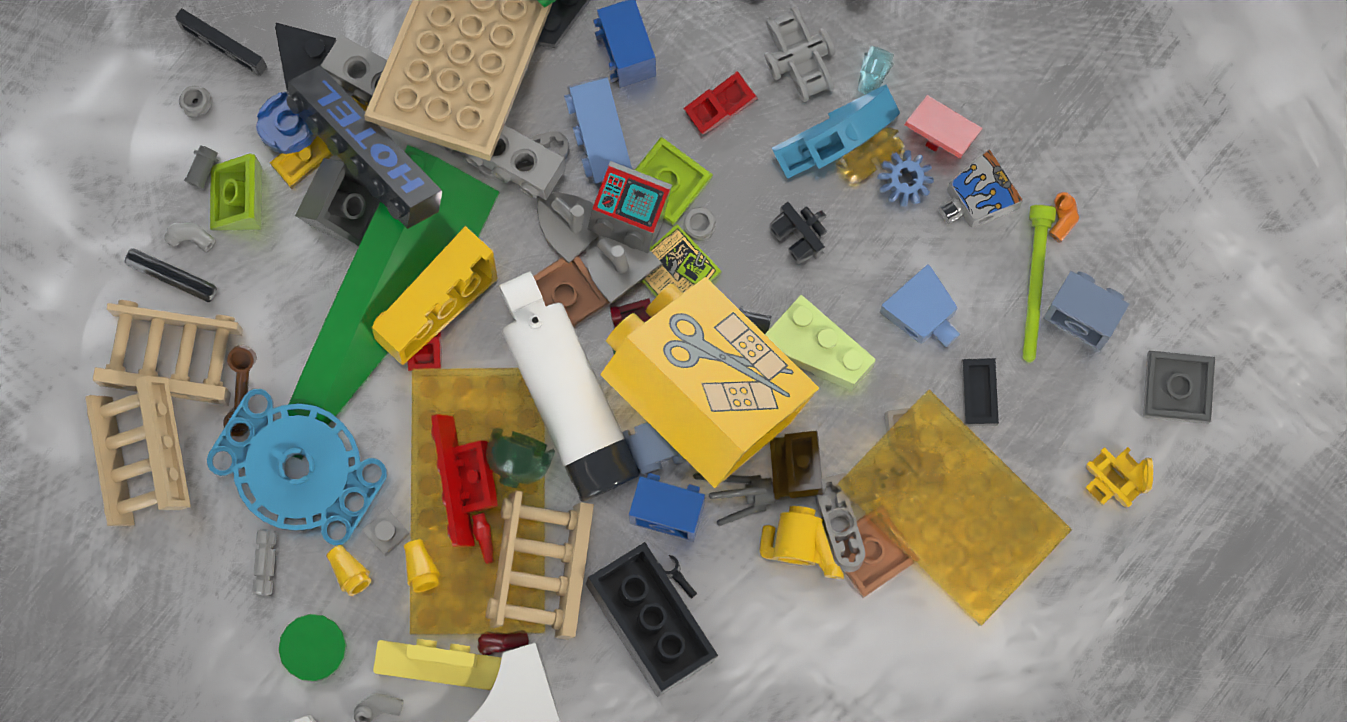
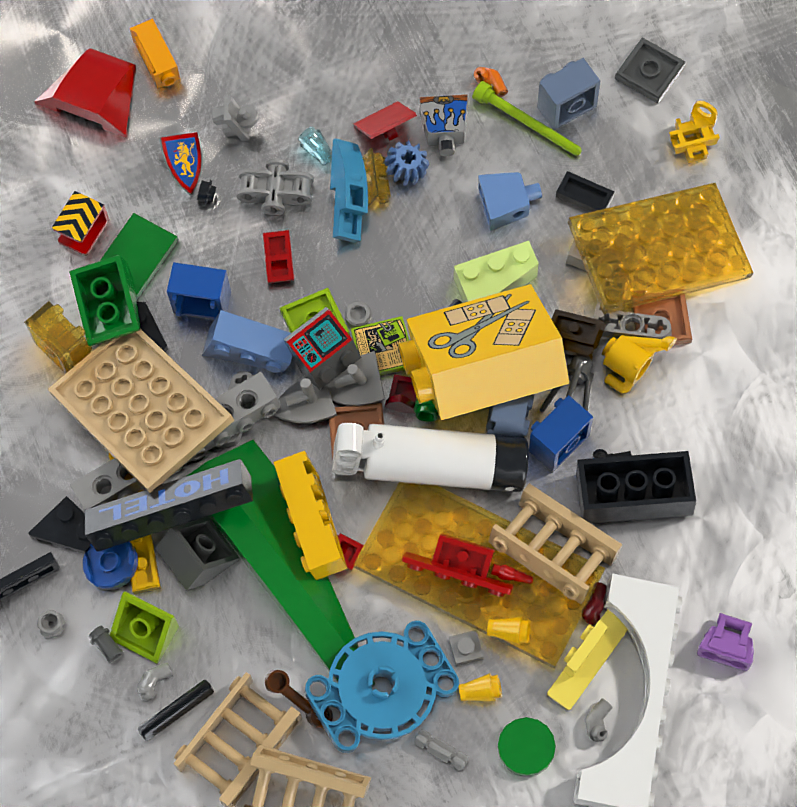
camera: 60 degrees left, 10 degrees down
clear green cylinder [486,428,555,488] -> none
black hips [769,202,827,264] -> none

